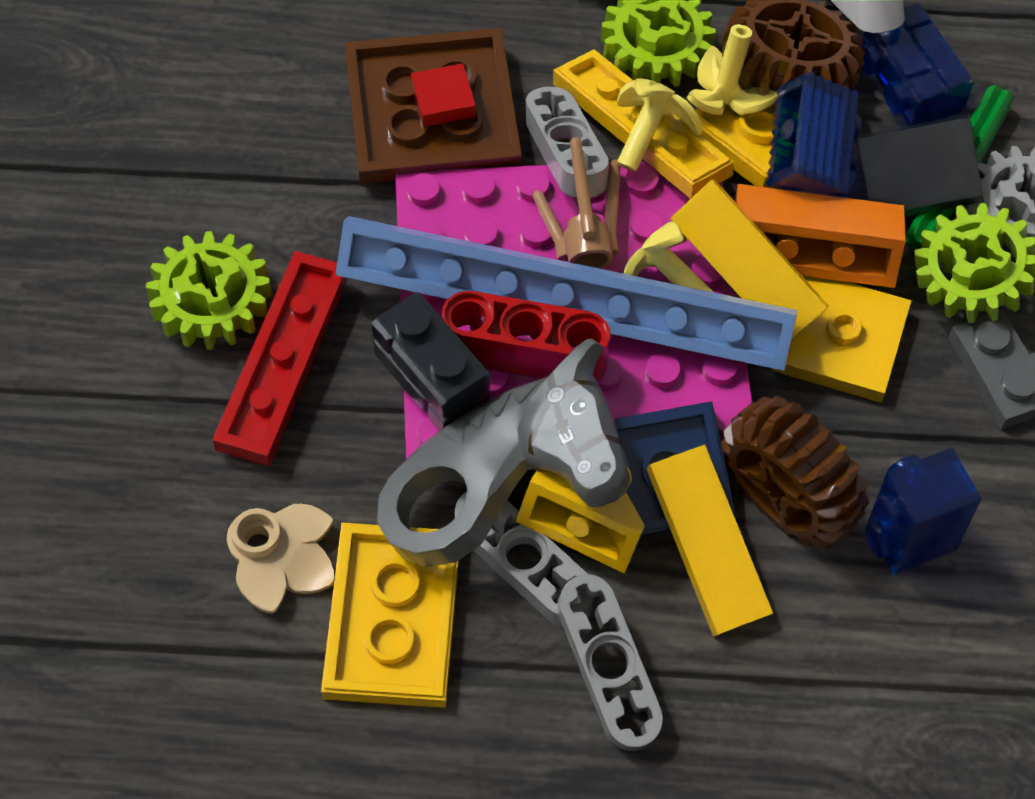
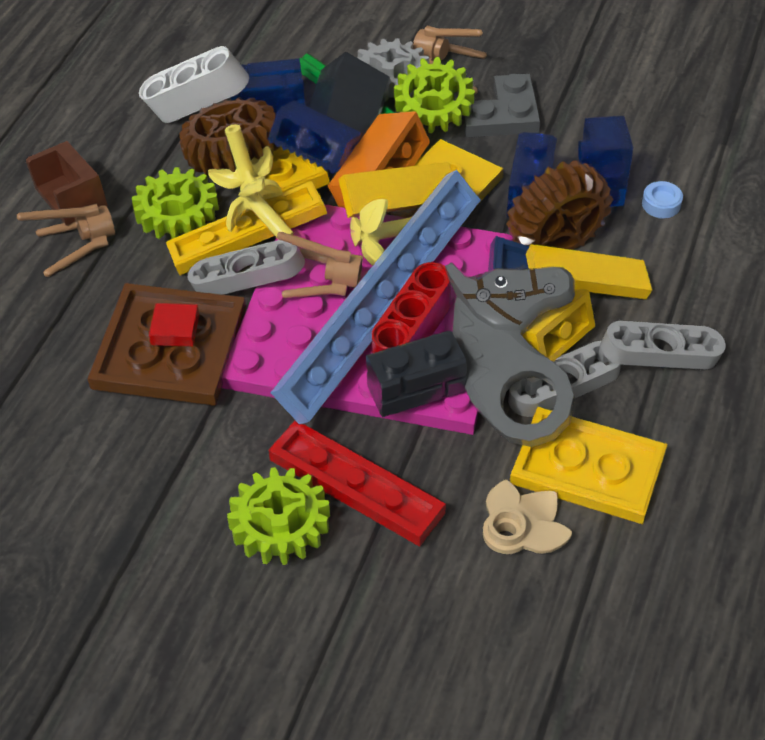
camera: 70 degrees left, 10 degrees down
none -> clear blue brick [506,132,557,217]
none -> light blue tile [642,181,683,218]

